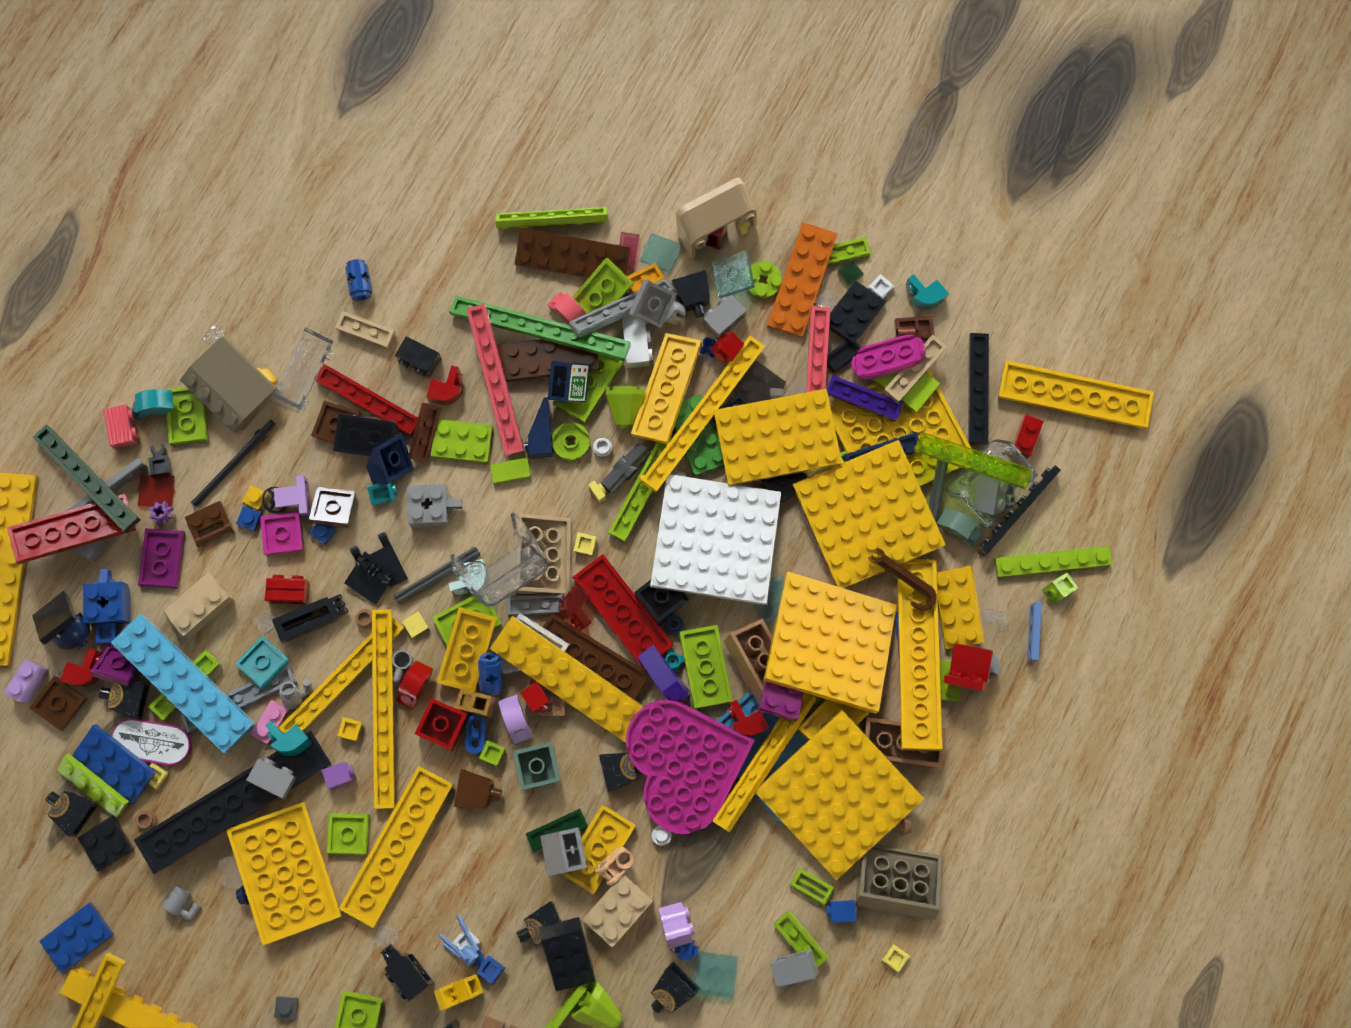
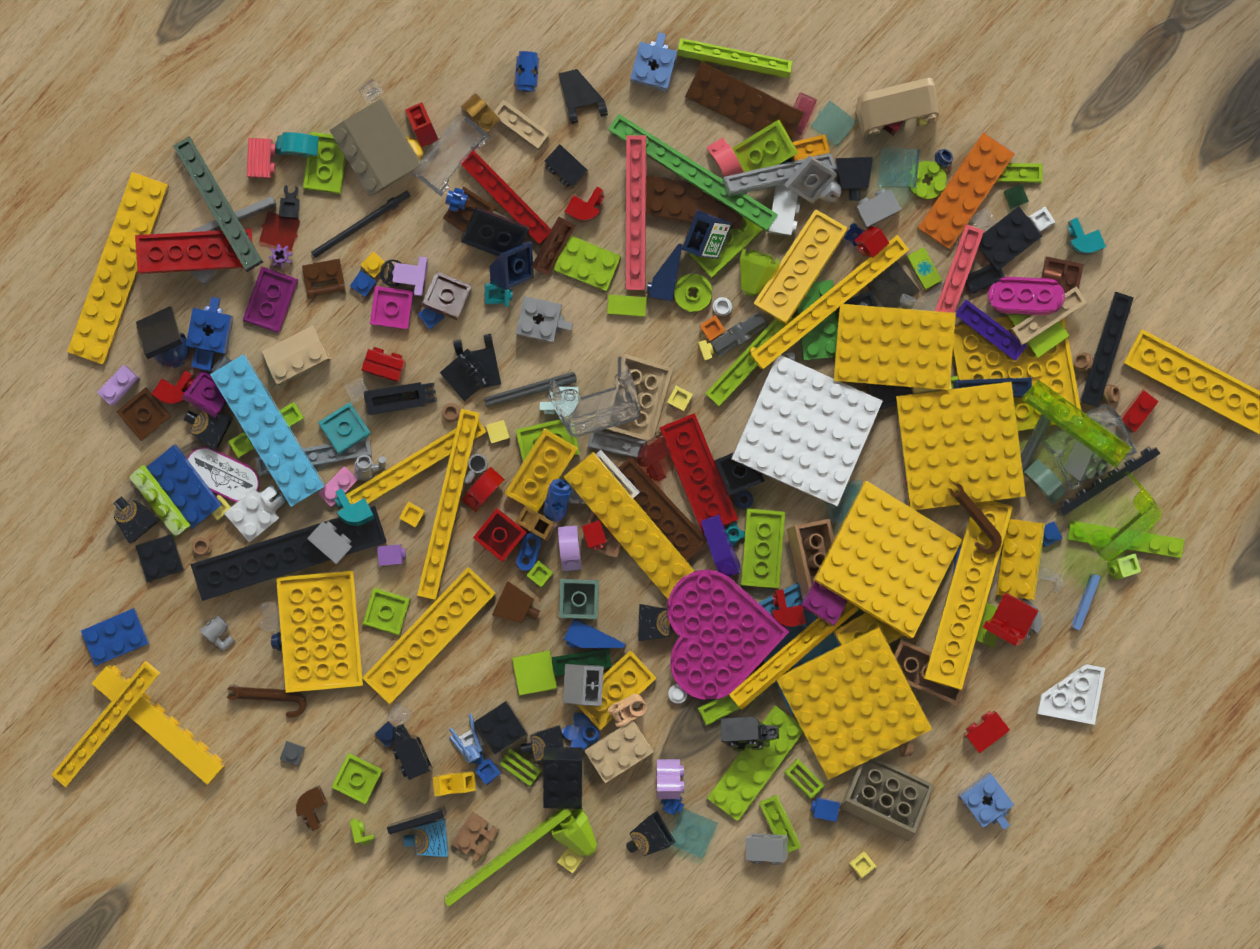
camera: 20 degrees right, 10 degrees up
none -> white plate [224,485,285,542]
none -> reddish brown piece [227,684,307,717]
none -> dark blue plate [375,721,396,748]
none -> red slope [405,102,439,148]
none -> blue gear [445,187,468,212]
none -> pearl gold brick [461,93,501,133]
none -> black brick [474,700,528,754]
none -> lime tile [499,748,542,786]
none -> lime tile [512,650,557,696]
none -> black flag [559,69,608,124]
none -> blue plate [562,713,600,750]
none -> blue slope [564,618,626,649]
none -> medium blue hinge [630,32,677,92]
none -> lime tile [698,695,740,726]
none -> orange plate [699,315,726,342]
none -> lime plate [707,705,803,821]
none -> black hinge [721,717,779,751]
none -> lime tile [907,247,942,290]
none -> dark blue plate [935,149,953,168]
none -> medium blue hinge [958,772,1014,830]
none -> red brick [964,710,1010,753]
none -> white plate [1037,664,1105,725]
none -> blue plate [1043,521,1062,547]
none -> clear neon green windscreen [1069,471,1162,561]
none -> medium nougat plate [1074,352,1093,372]
none -> medium nougat plate [1103,384,1120,404]

